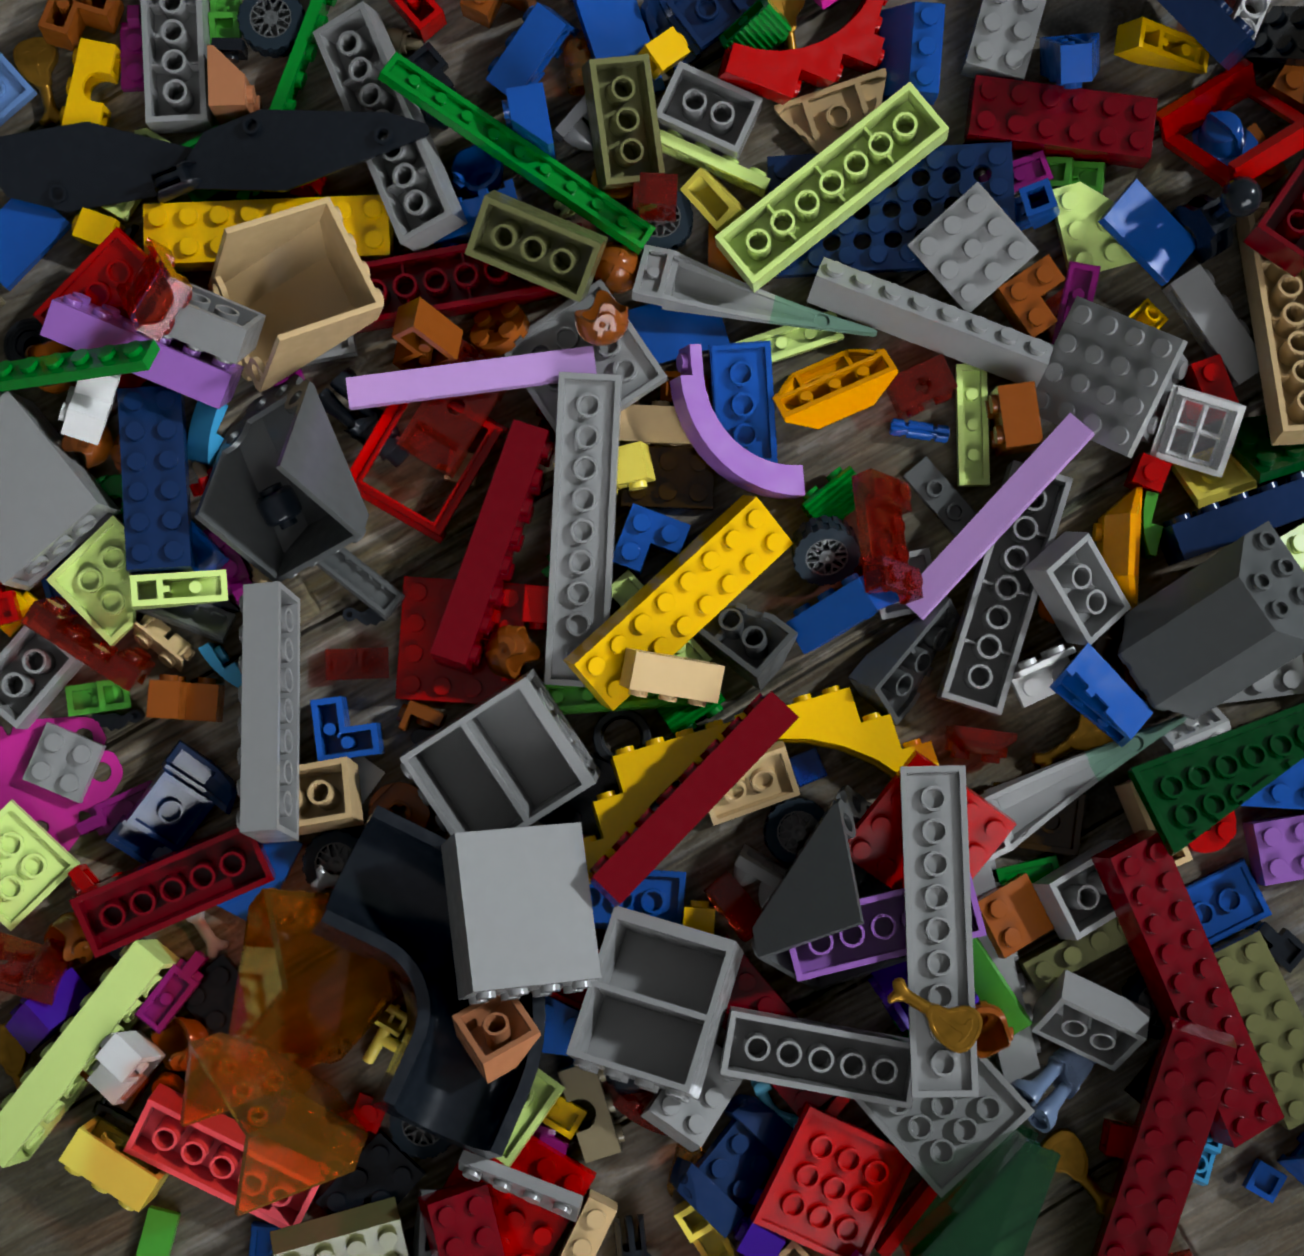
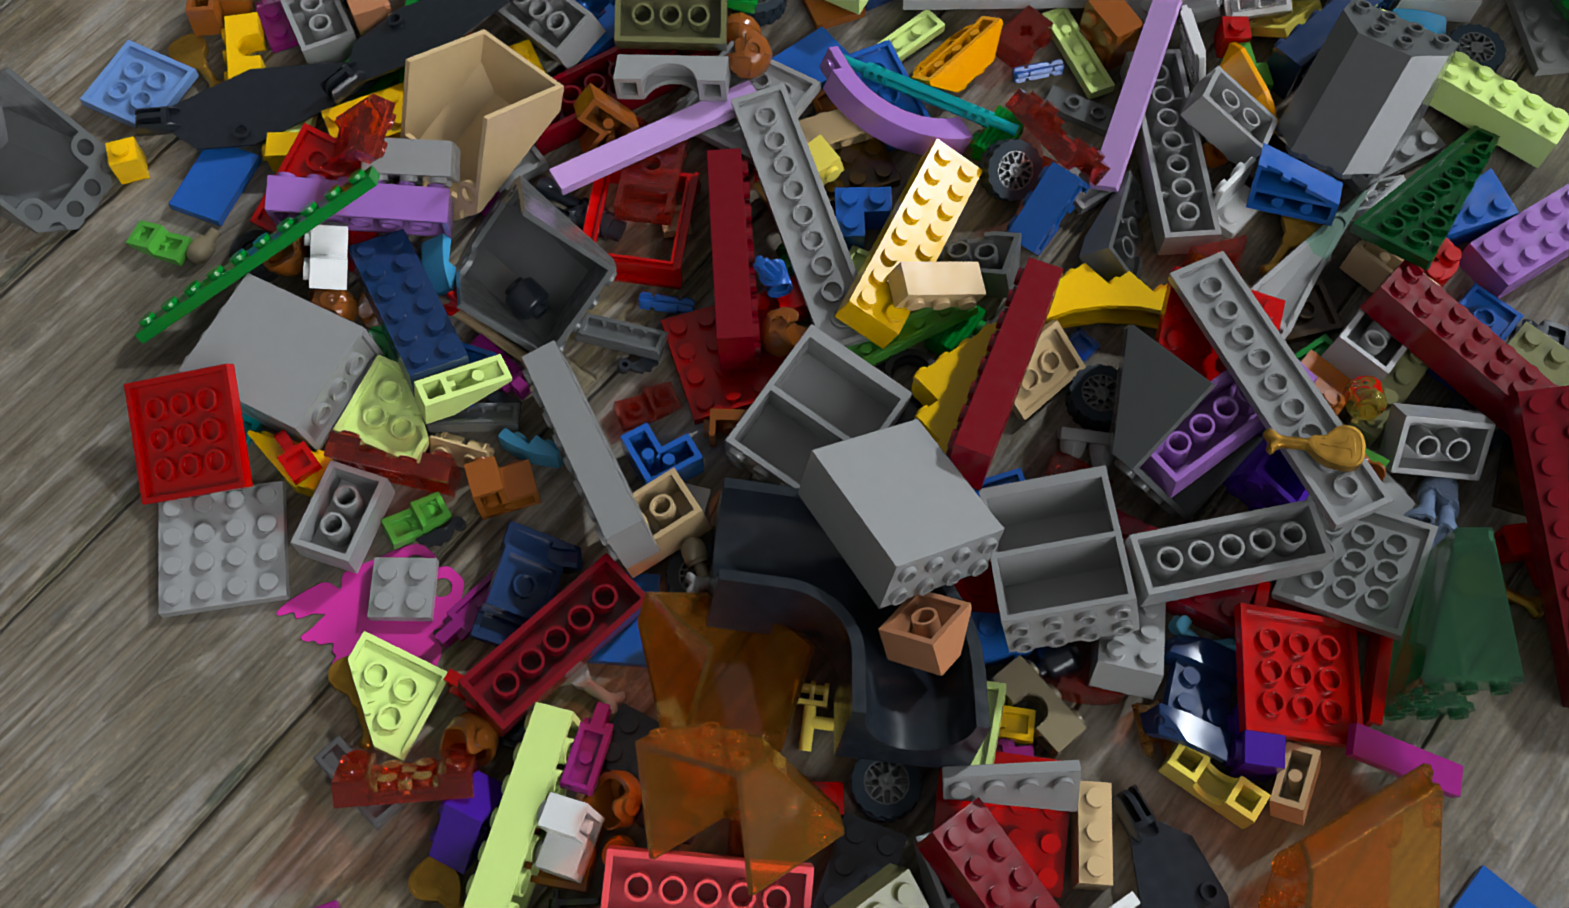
camera: 25 degrees left, 20 degrees down
dark orange plate [470,301,530,357] -> none
light grey plate [632,245,878,337] -> none
none -> light grey arch [613,54,731,101]
none -> blue axle [638,292,695,314]
none -> dark tan cylinder [681,537,710,577]
none -> blue axle [753,255,793,298]
none -> teal axle [843,54,1019,136]
none -> white piece [1179,4,1206,88]
none -> clear yellow head [1343,376,1387,420]

